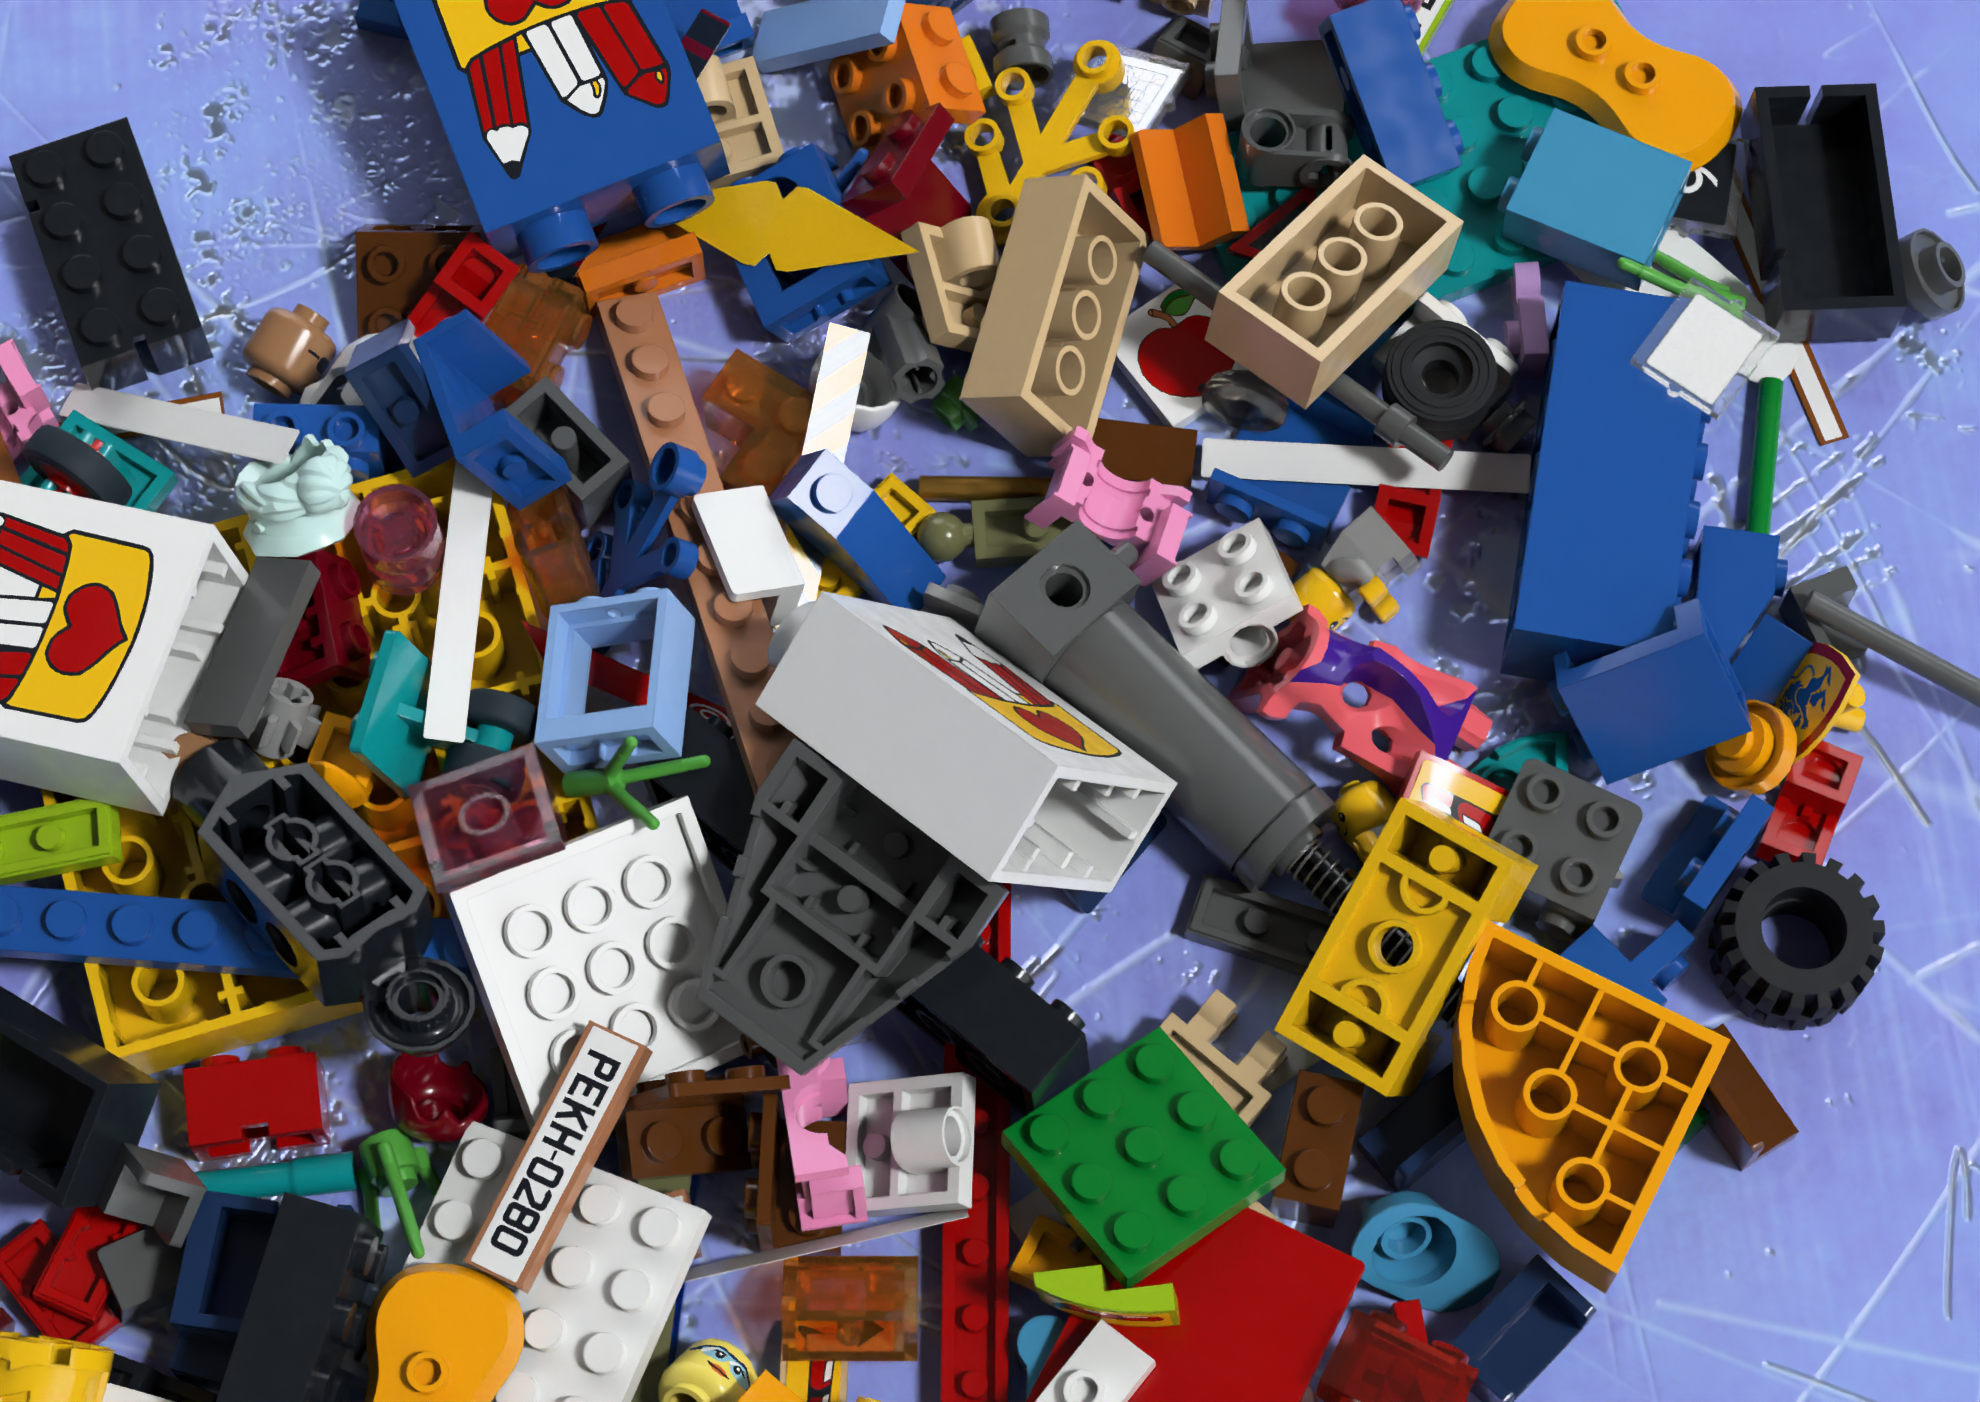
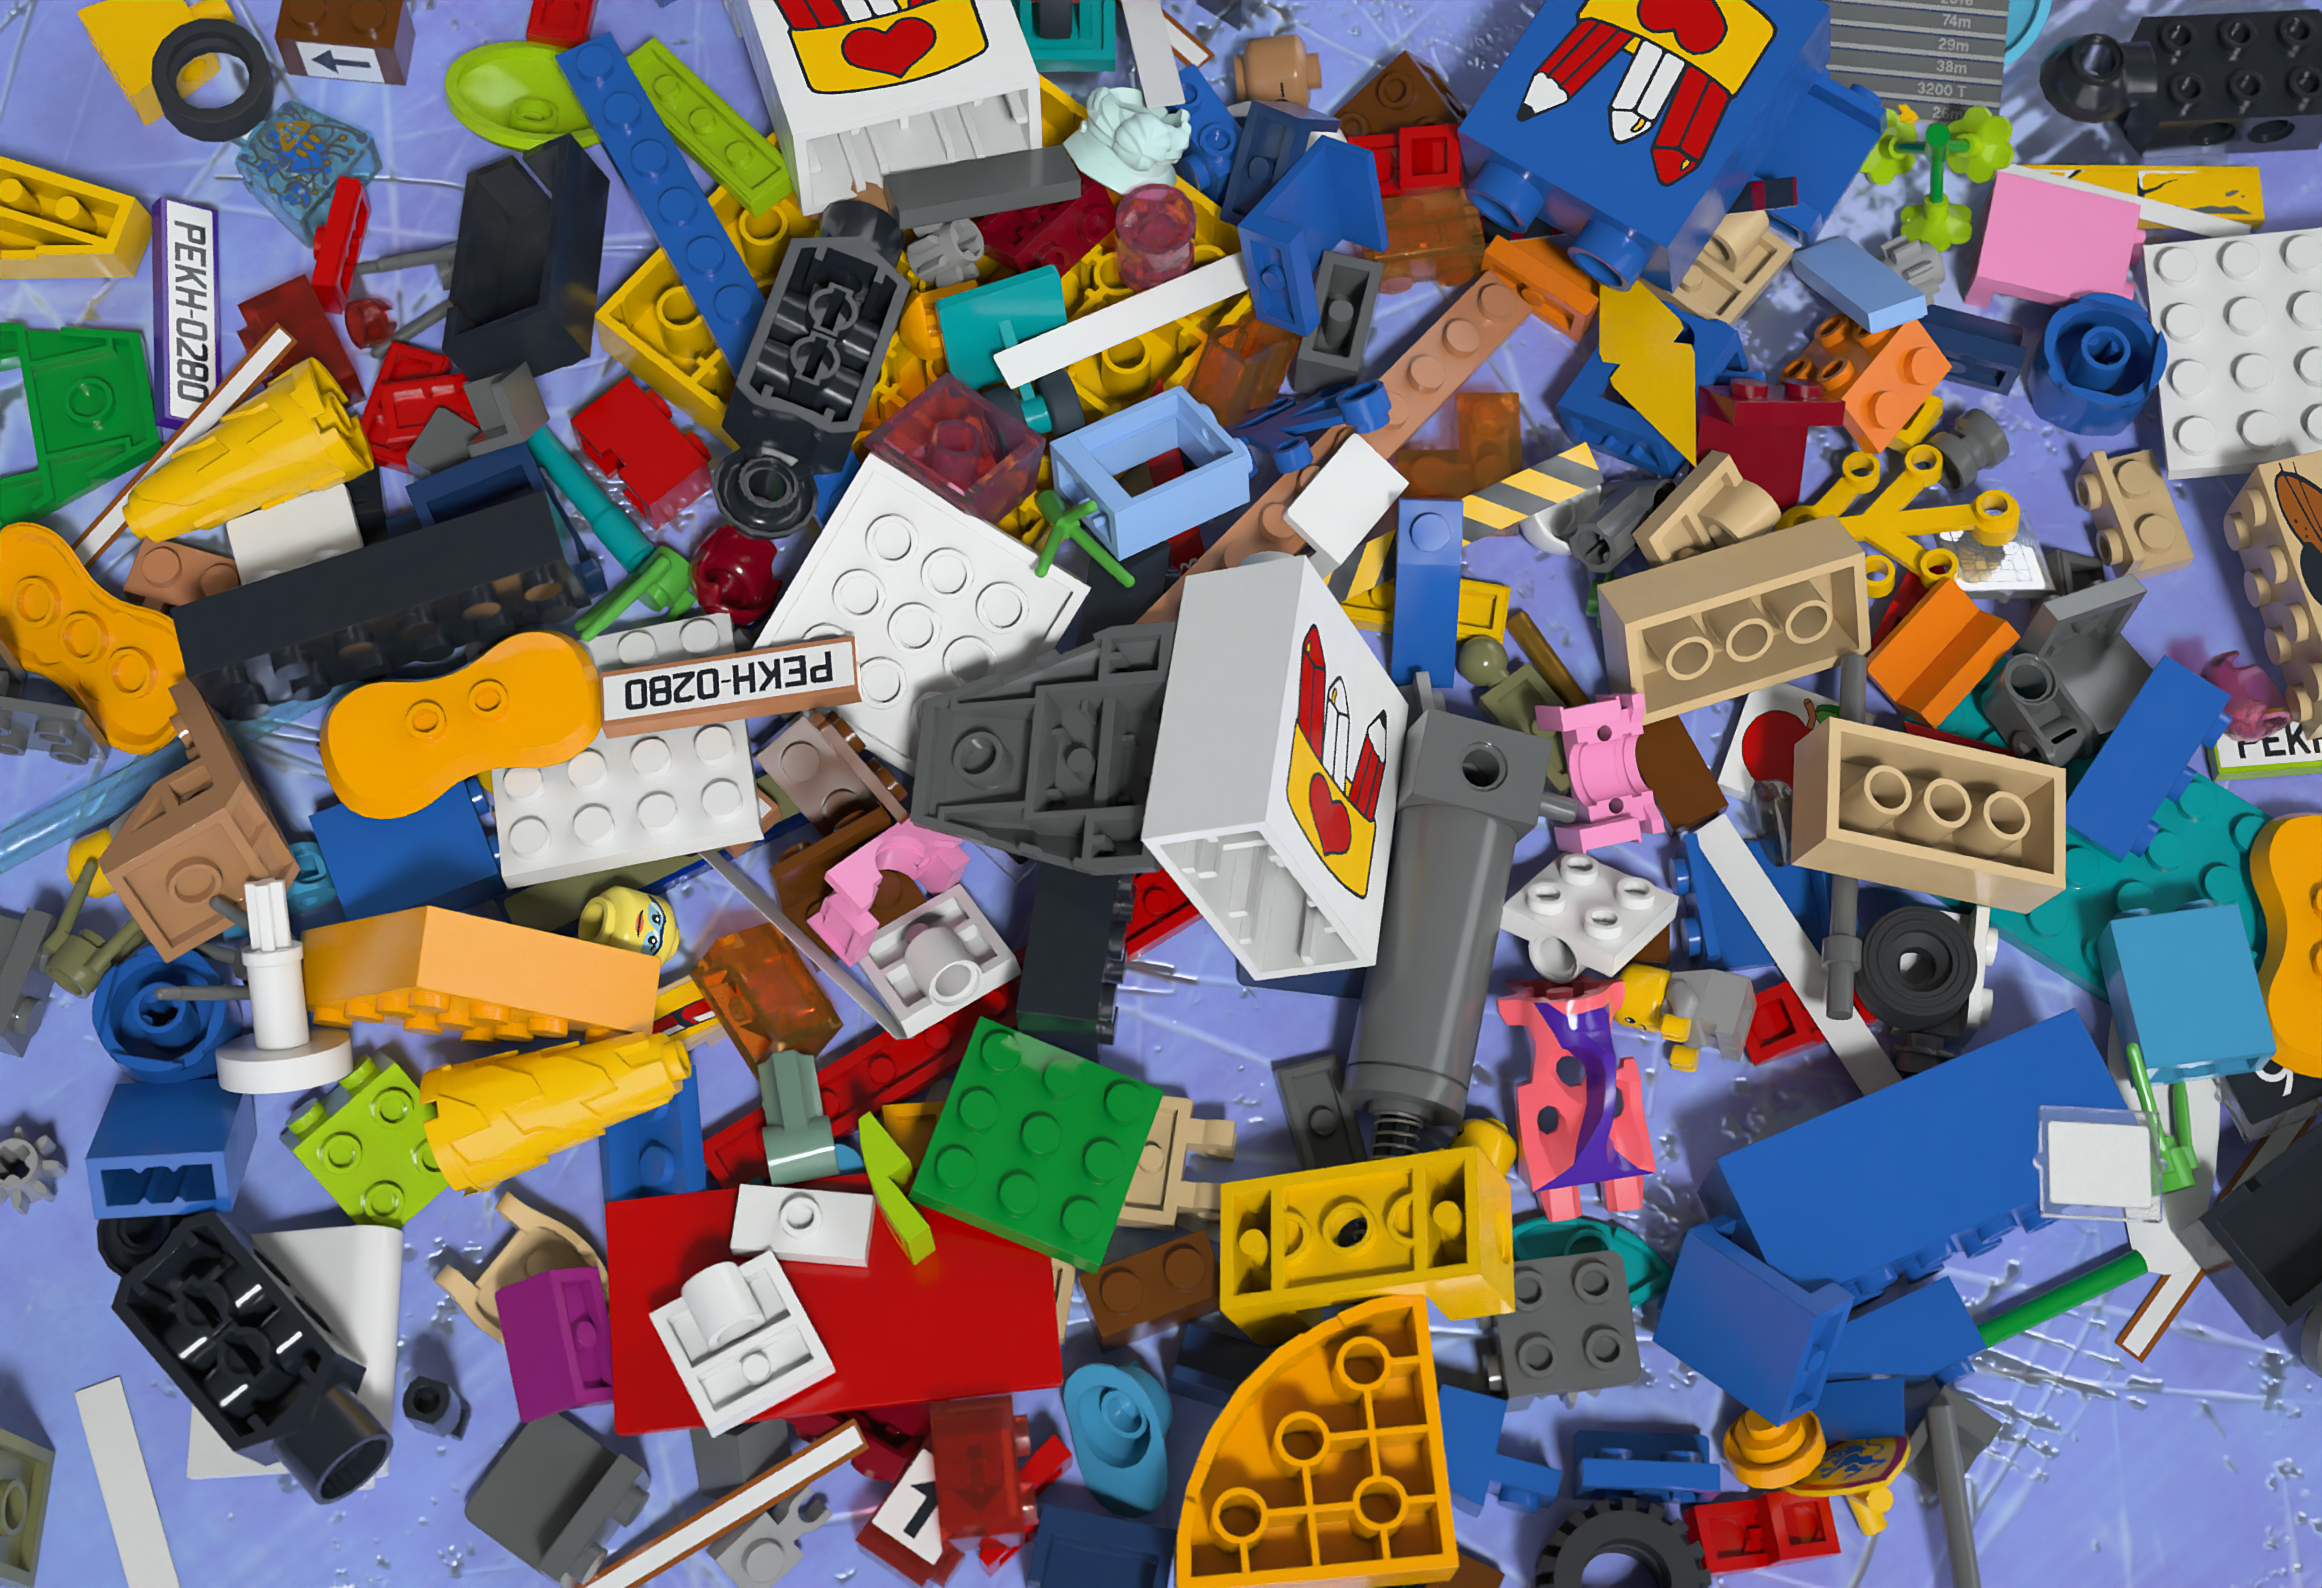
camera: 55 degrees right, 0 degrees up
slope [1392,750,1510,837] -> none
lavender plate [1503,262,1550,380] -> none
none -> sand green piece [757,1050,839,1187]

